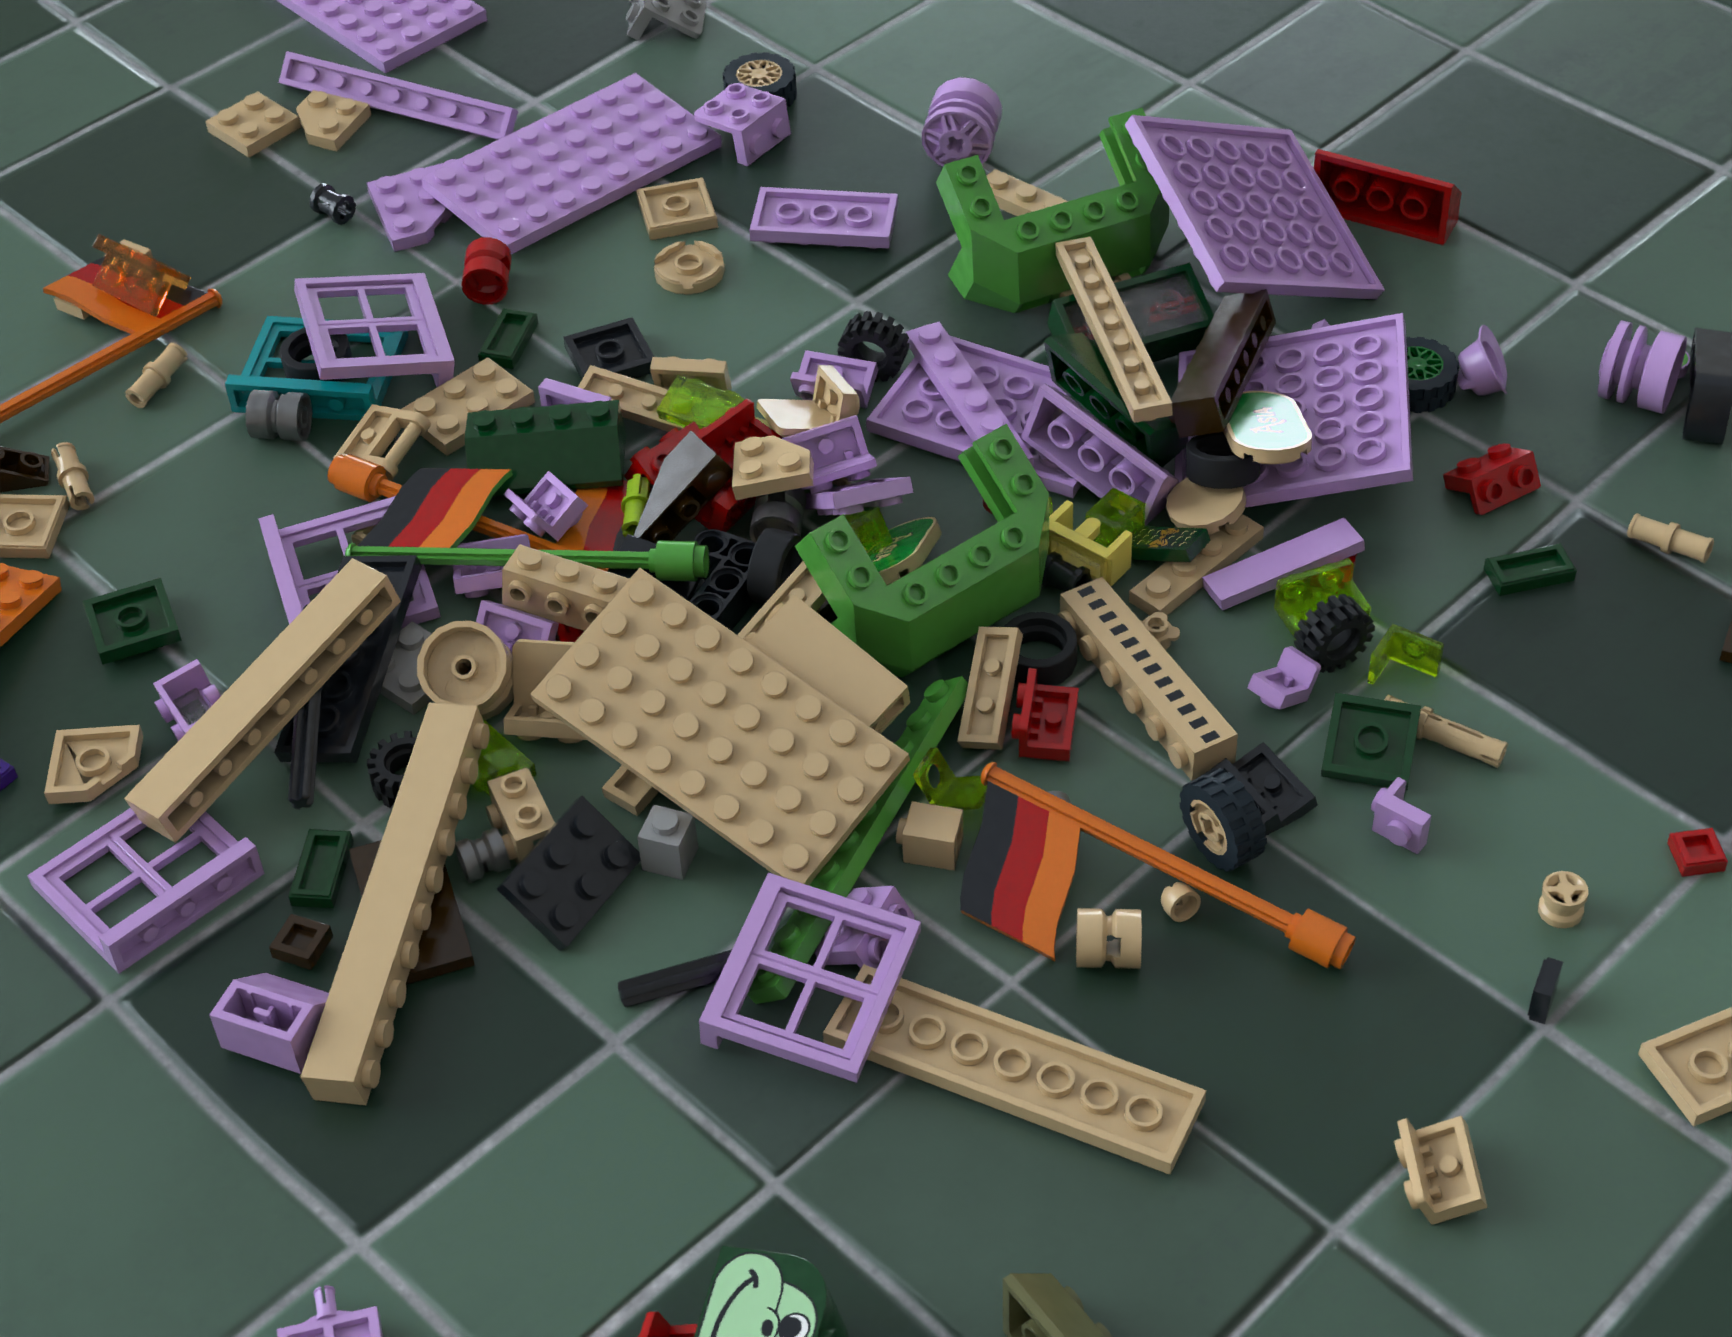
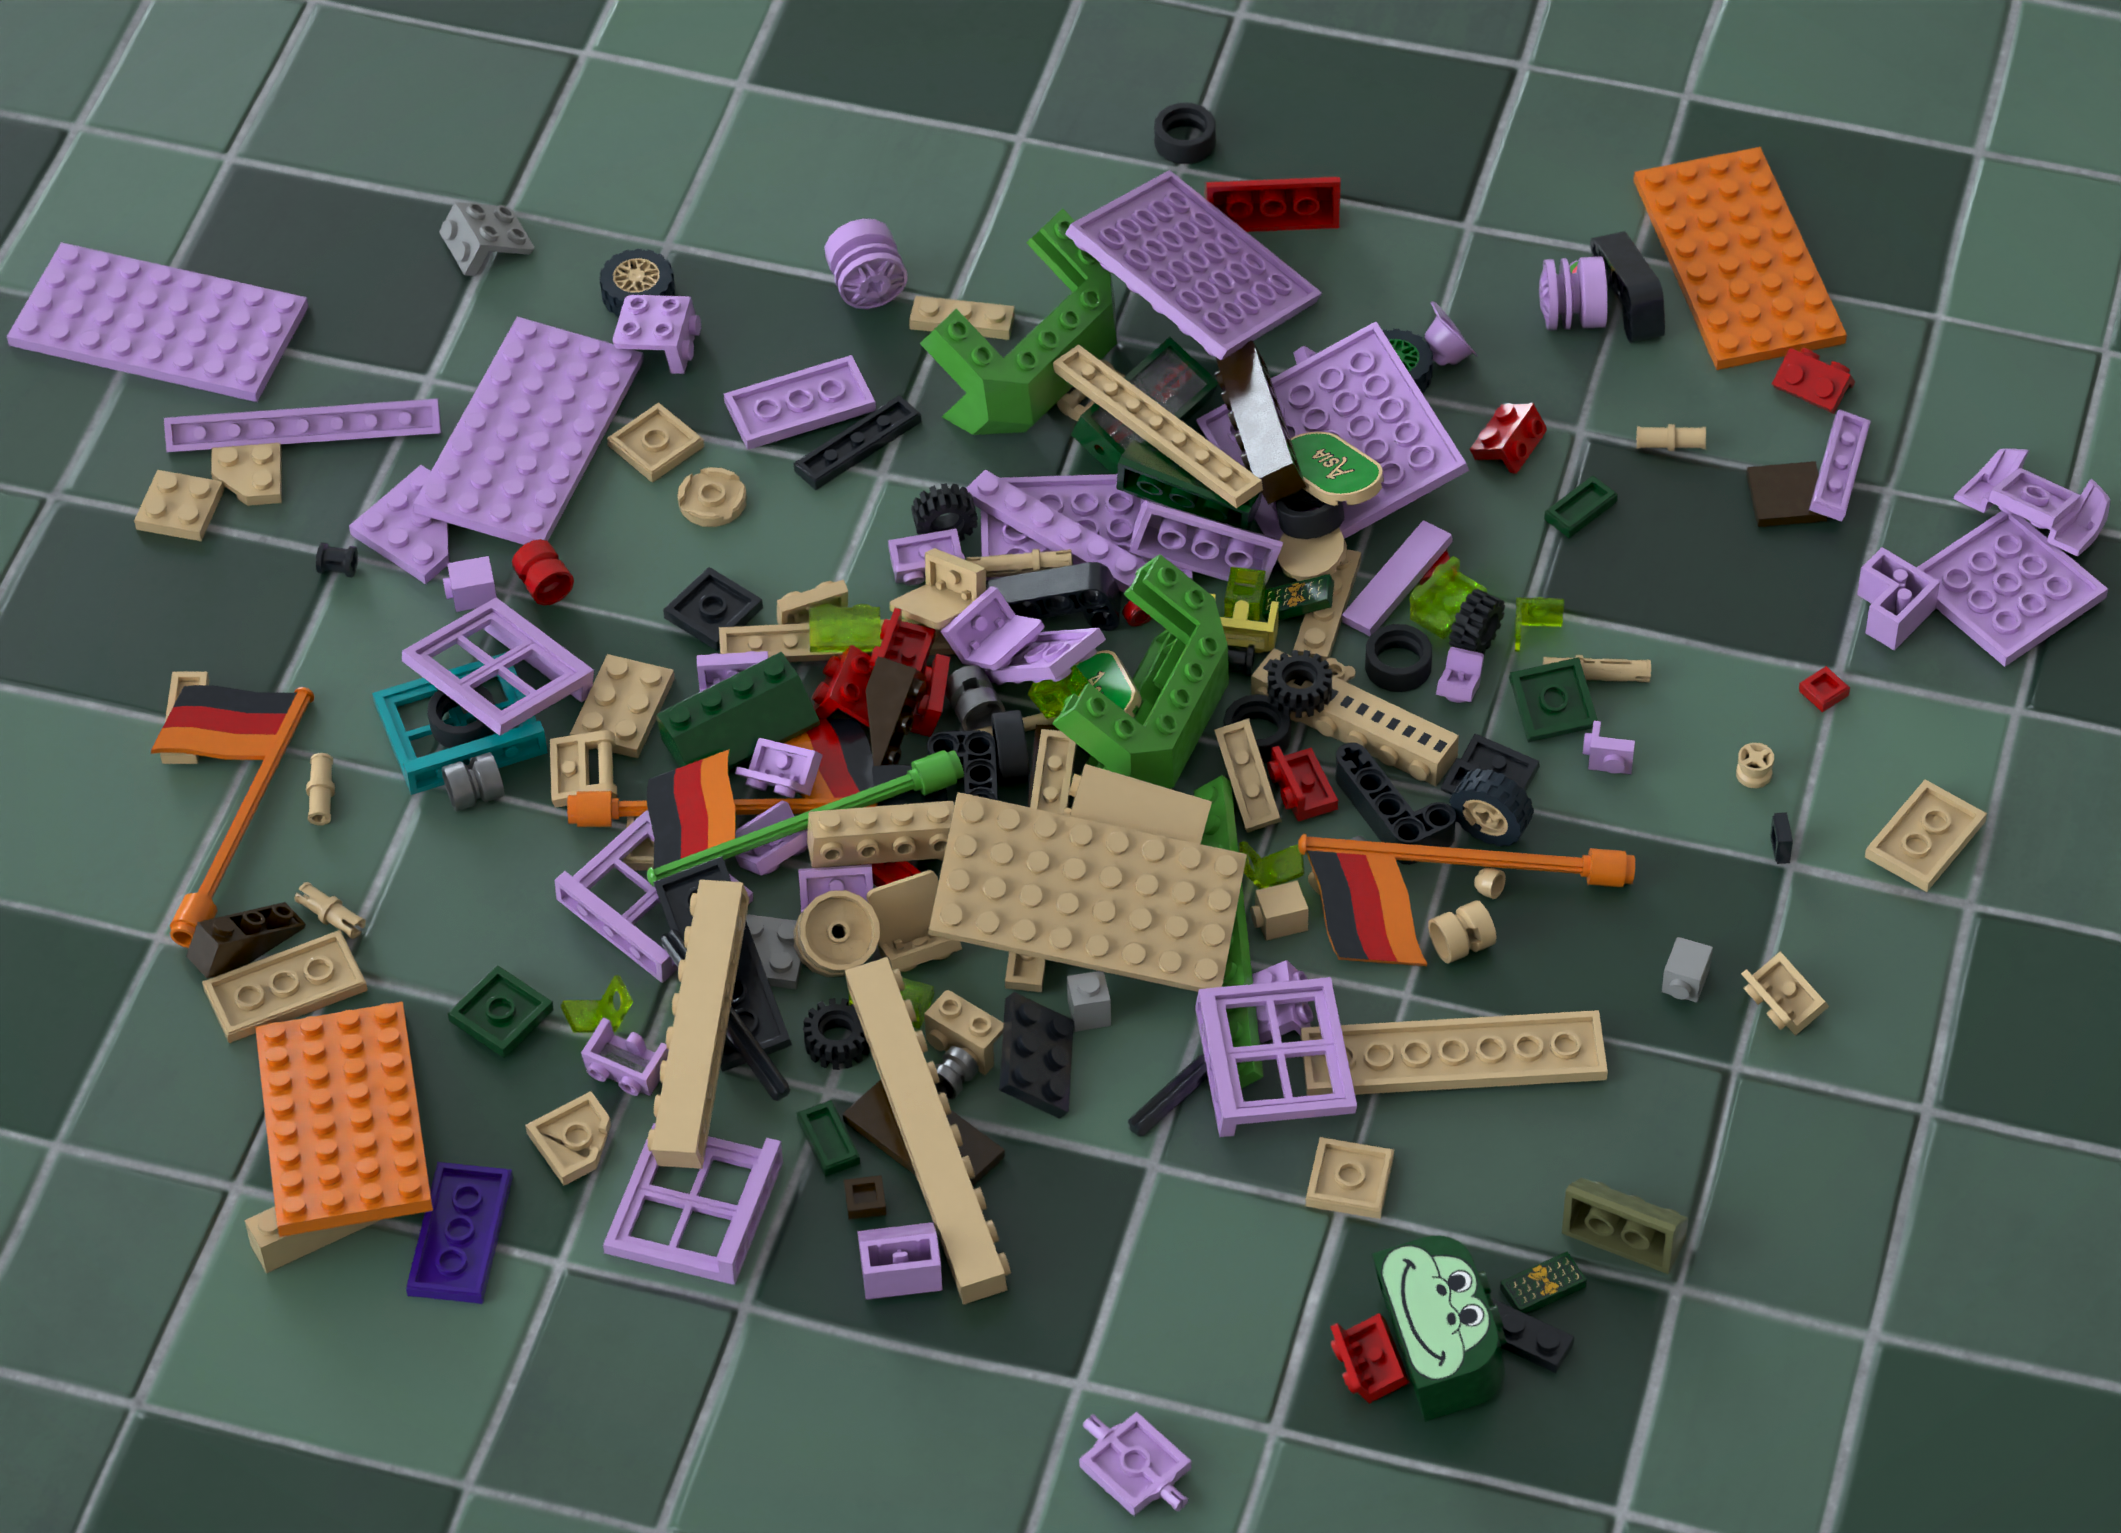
camera: 30 degrees left, 5 degrees up
clear orange bracket [92,234,191,317] -> none
dark green tile [478,309,538,369] -> none
lime axle [621,473,651,537] -> none
tan plate [732,435,814,500] -> none
none -> lavender brick [443,556,496,612]
none -> clear neon green bracket [560,975,633,1033]
none -> black tile [794,395,922,490]
none -> tan pin [966,549,1073,577]
none -> black beam [986,562,1122,631]
none -> black tyre [1154,103,1216,164]
none -> black tyre [1267,650,1332,718]
none -> tan tile [1305,1137,1394,1219]
none -> black beam [1335,743,1456,865]
none -> black tyre [1365,624,1432,692]
none -> light grey brick [1662,937,1713,1002]

